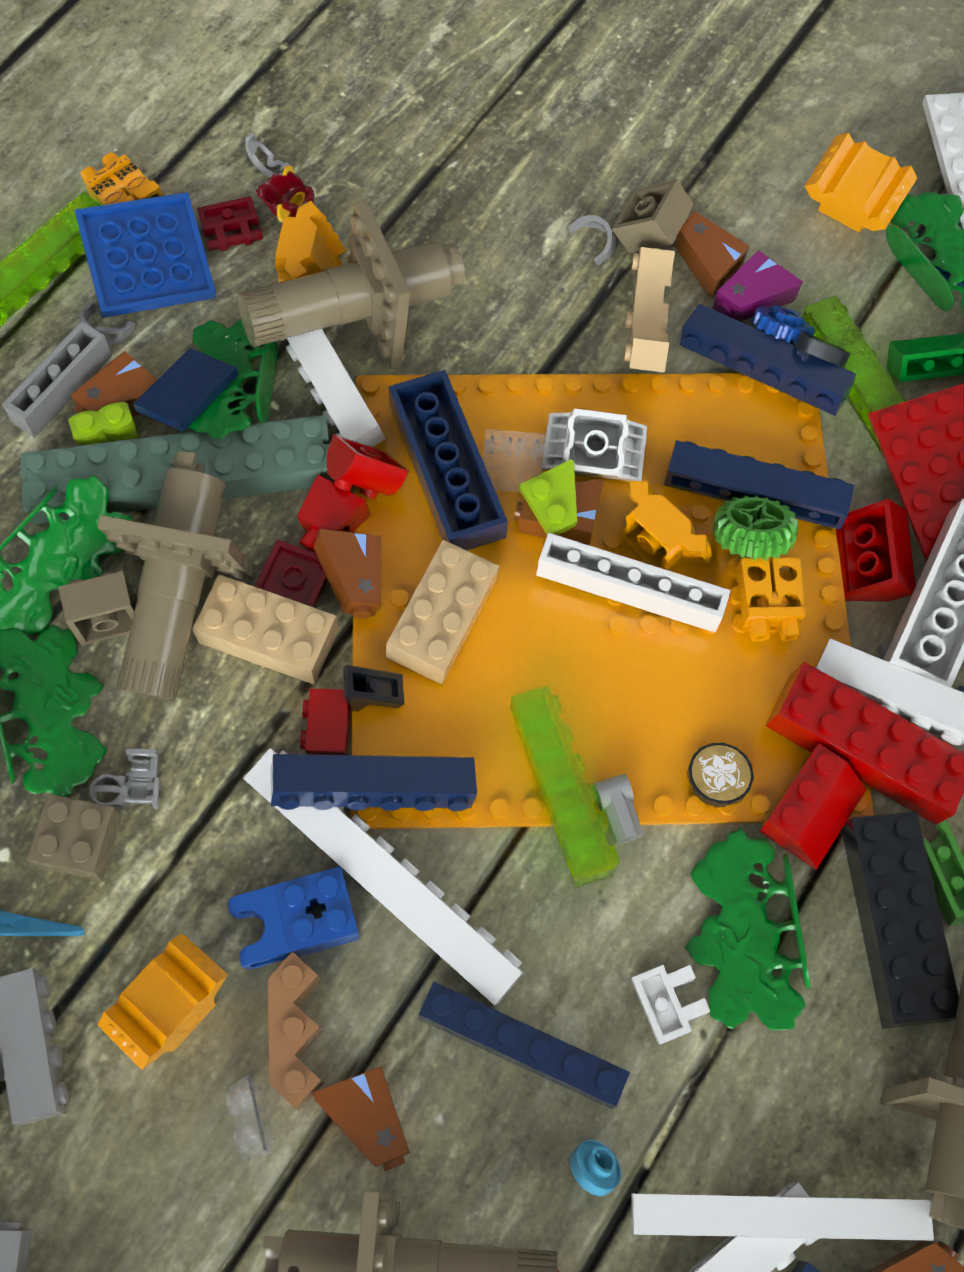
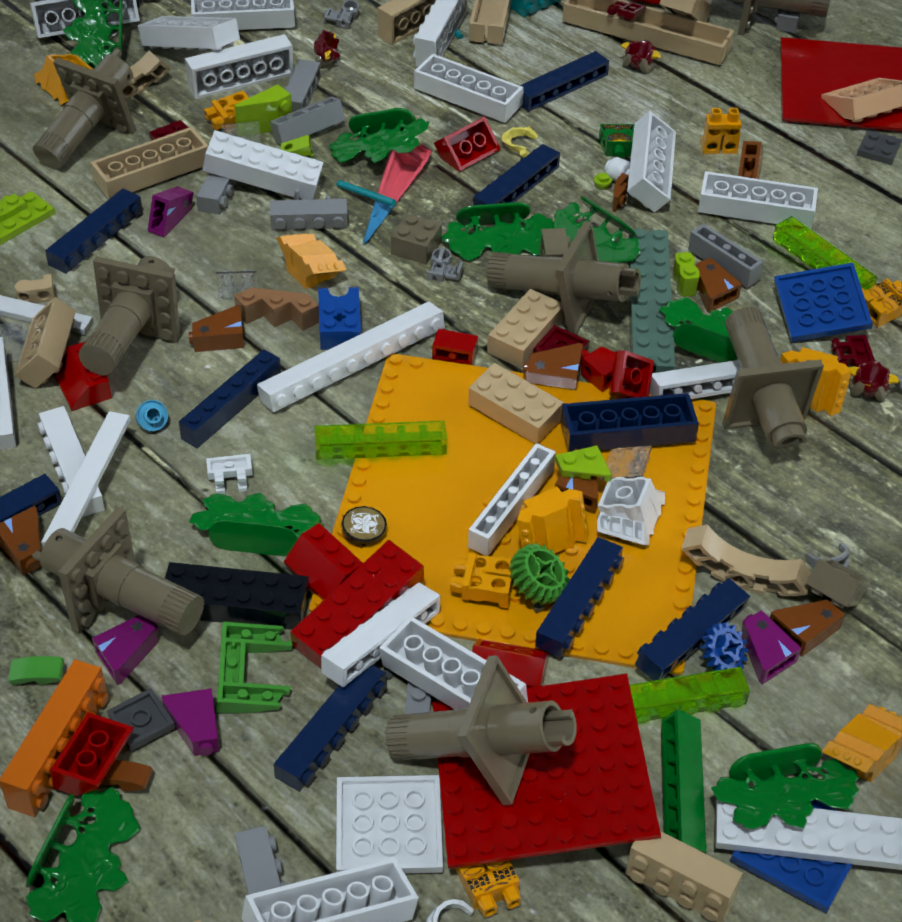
camera: 105 degrees right, 20 degrees down
light grey helmet [78,302,135,345] -> none
dark blue tile [133,348,239,432] -> none
dark blue brick [271,754,477,811] -> none
black slope [343,665,404,712] -> none
light grey piece [592,774,644,845] -> none
black beam [794,332,851,367] -> none

